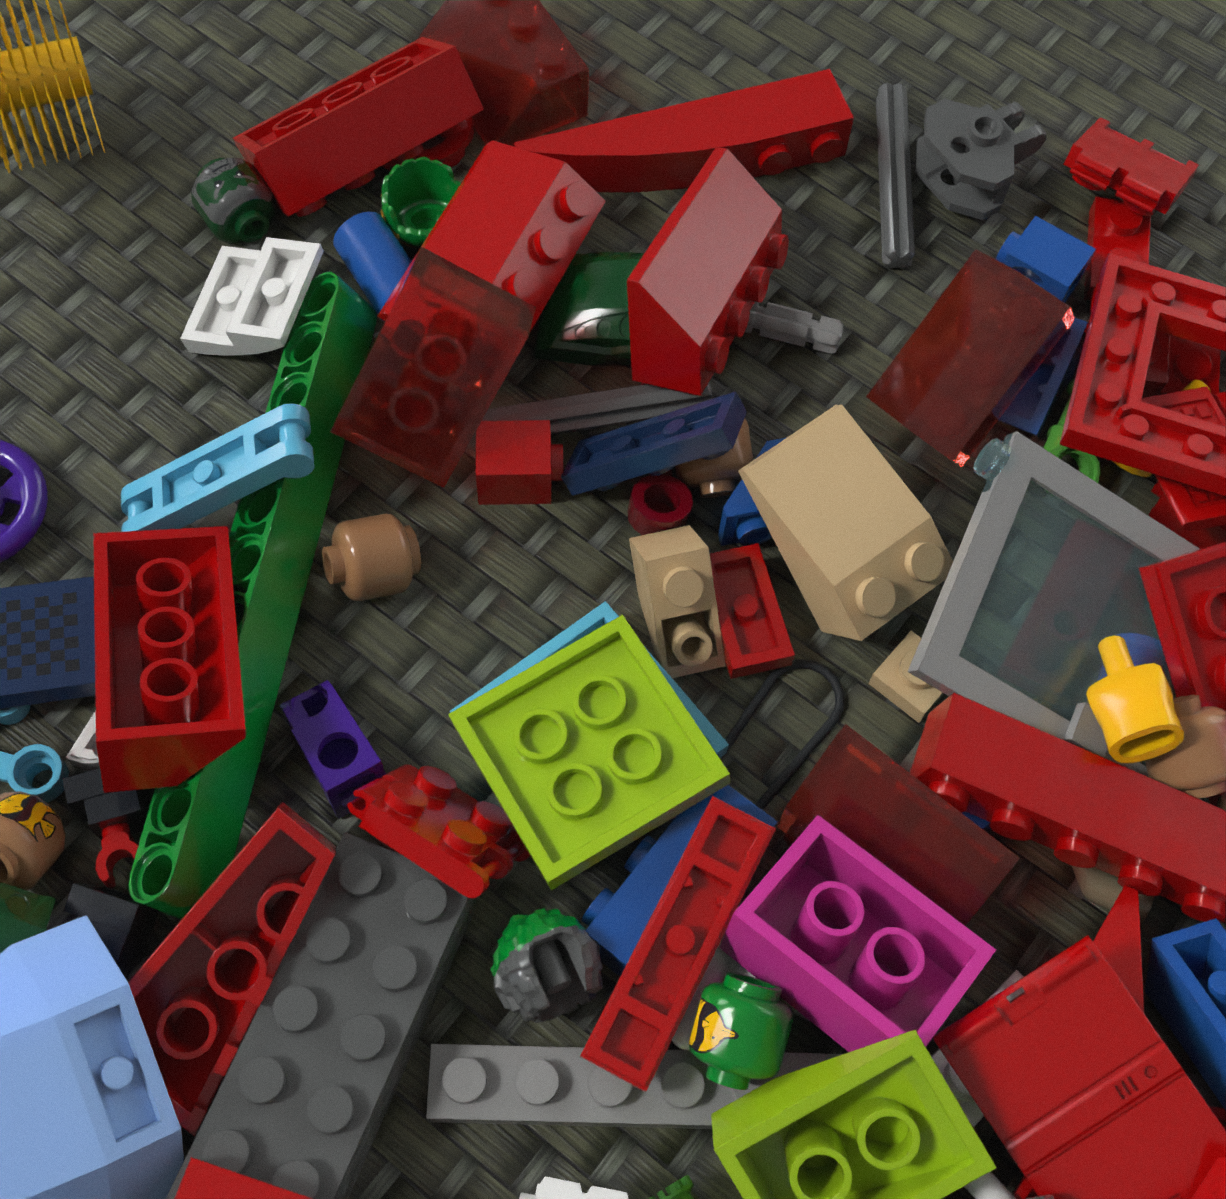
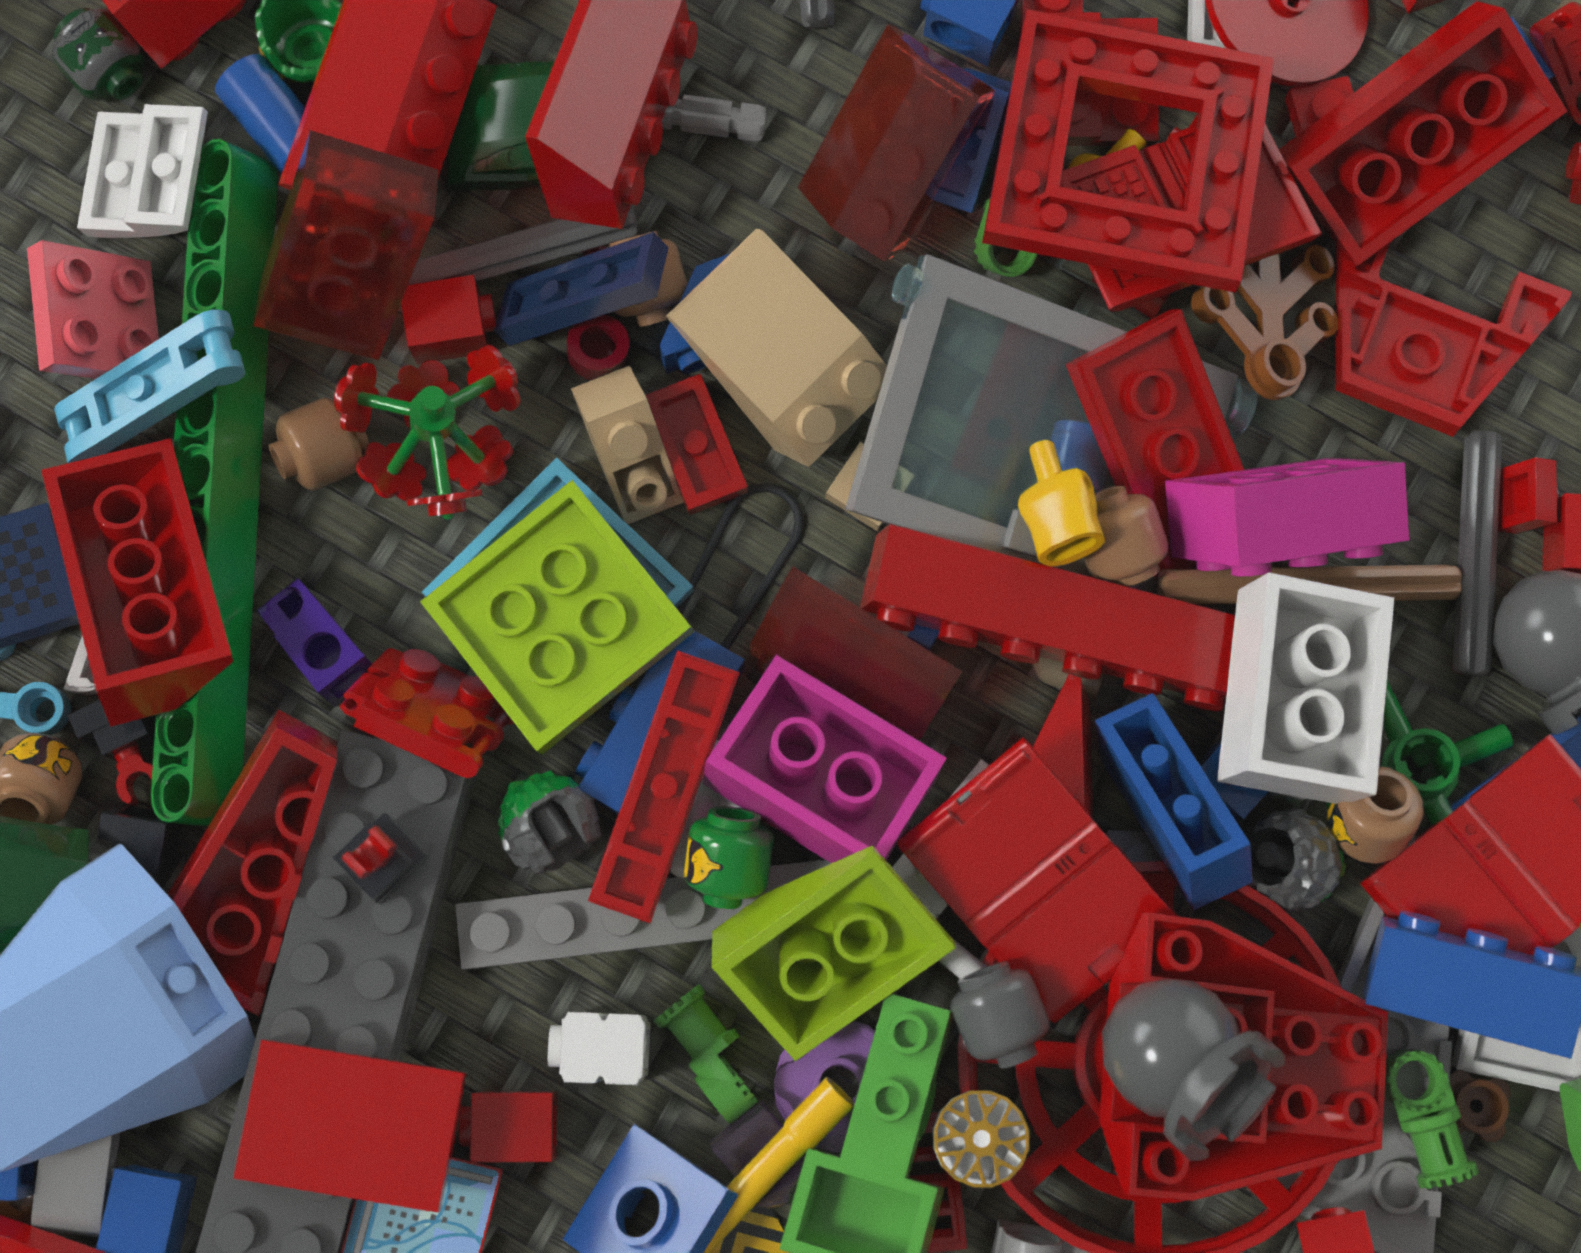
camera: 10 degrees left, 15 degrees up
none -> coral plate [27,240,159,379]
none -> black piece [333,812,430,905]
none -> red plant [334,345,521,520]

